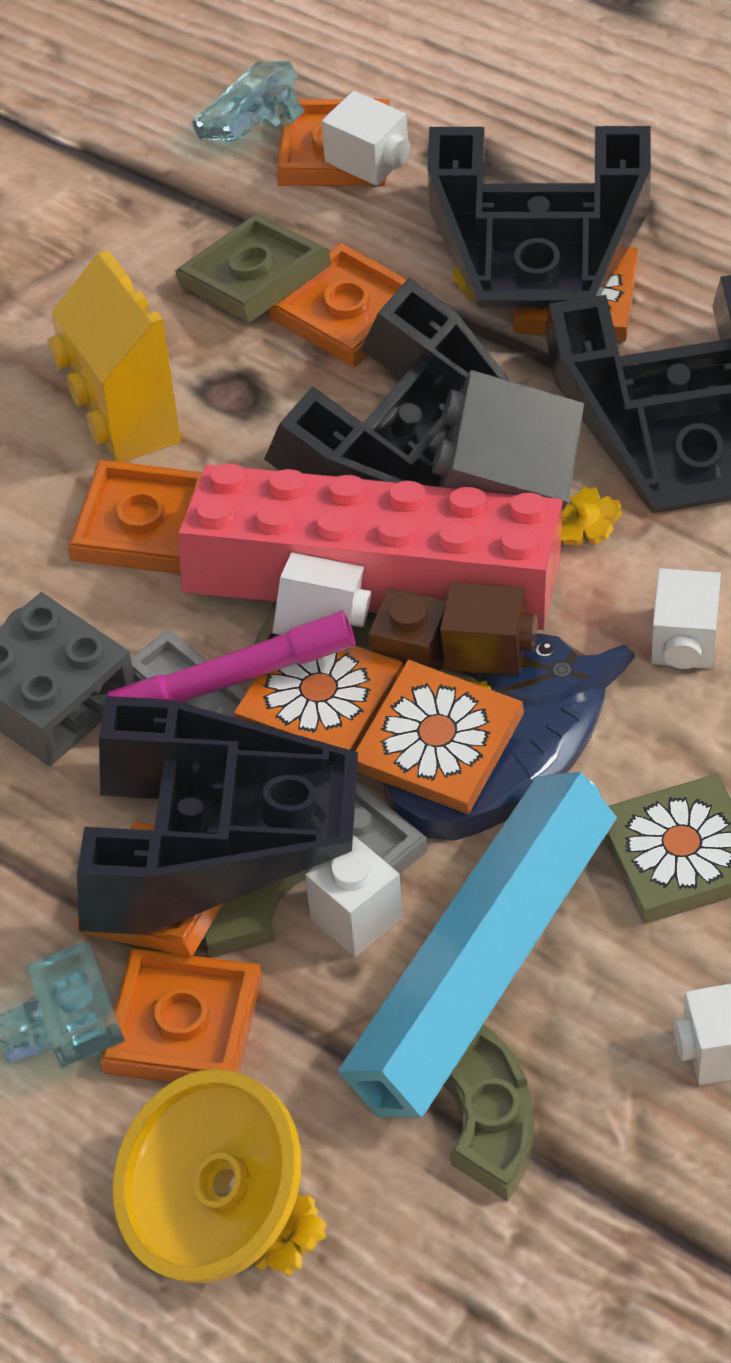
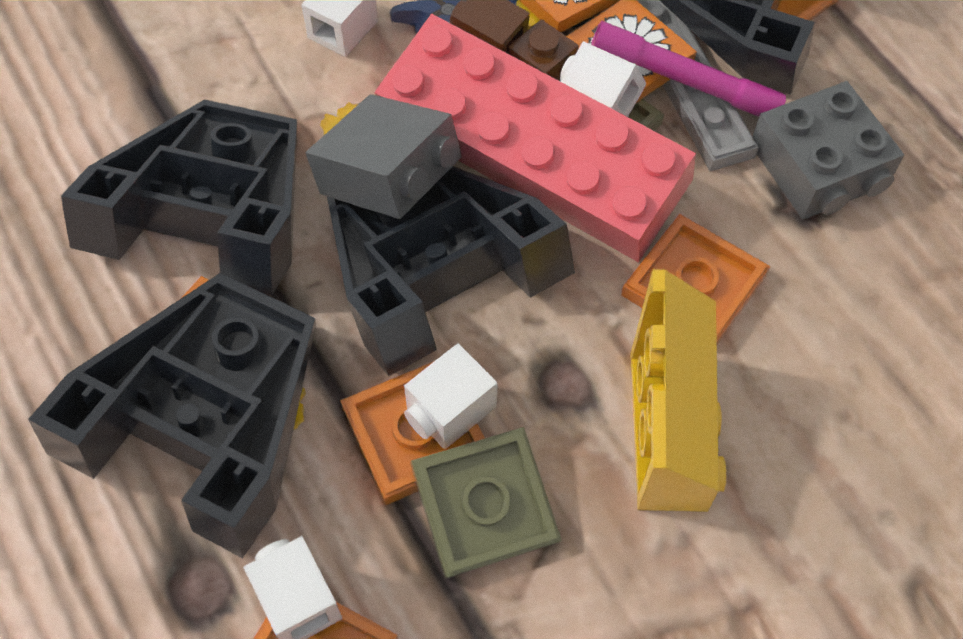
camera: 160 degrees left, 10 degrees up
none -> white brick [404,343,498,449]

